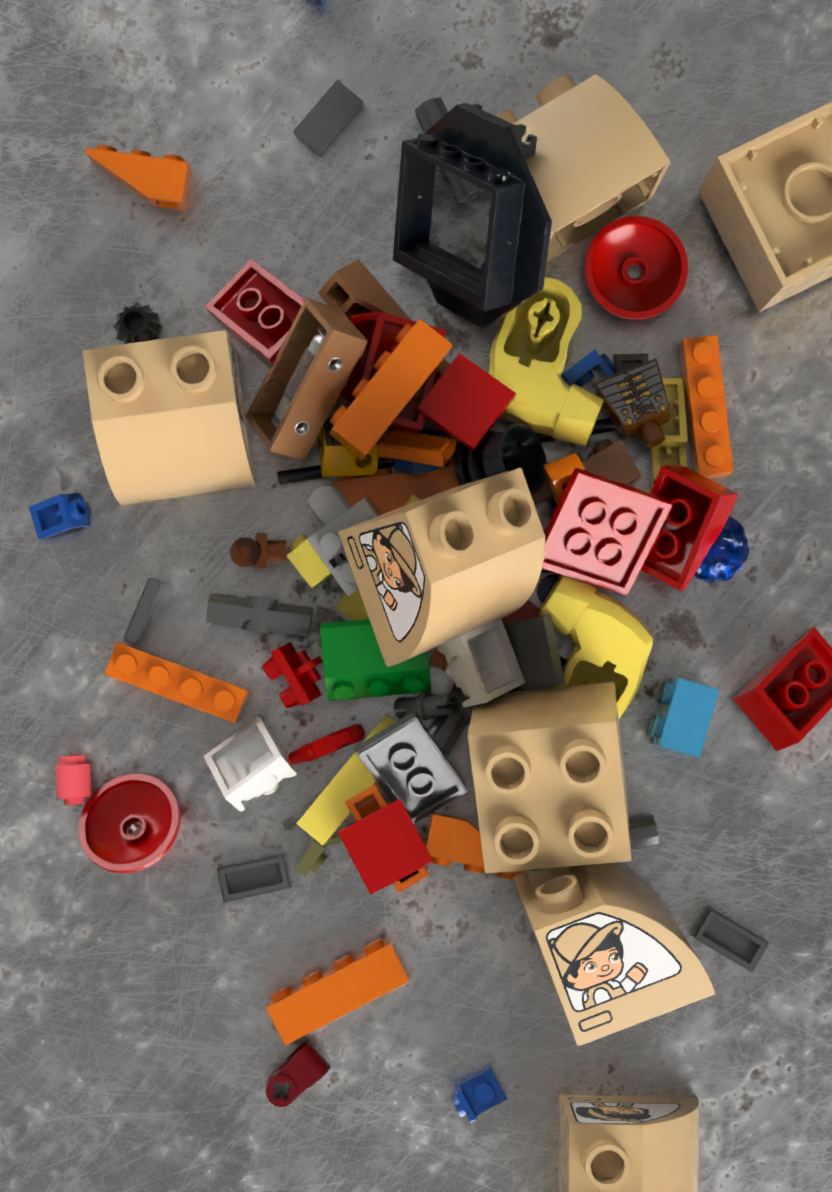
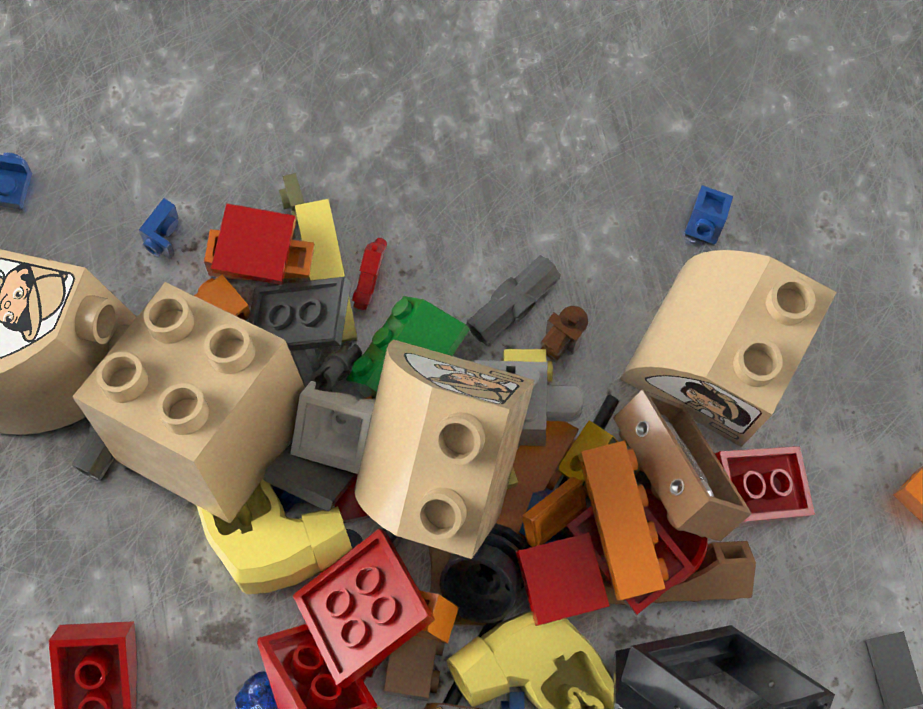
camera: 120 degrees right, 15 degrees down
coral brick [55,755,92,805] -> none
red dish [78,774,181,873] -> none
orange brick [104,642,251,723] -> none
black piece [113,302,161,344] -> none
dark grey tile [123,577,166,646] -> none
white brick [203,715,297,812] -> none
dark grey tile [217,853,292,903] -> none
red hips [262,642,323,708] -> none
orange brick [266,938,410,1045] -> none
dark red piece [266,1040,331,1107] -> none
dark azure piece [647,678,719,758] -> none
none -> blue bracket [139,198,179,259]

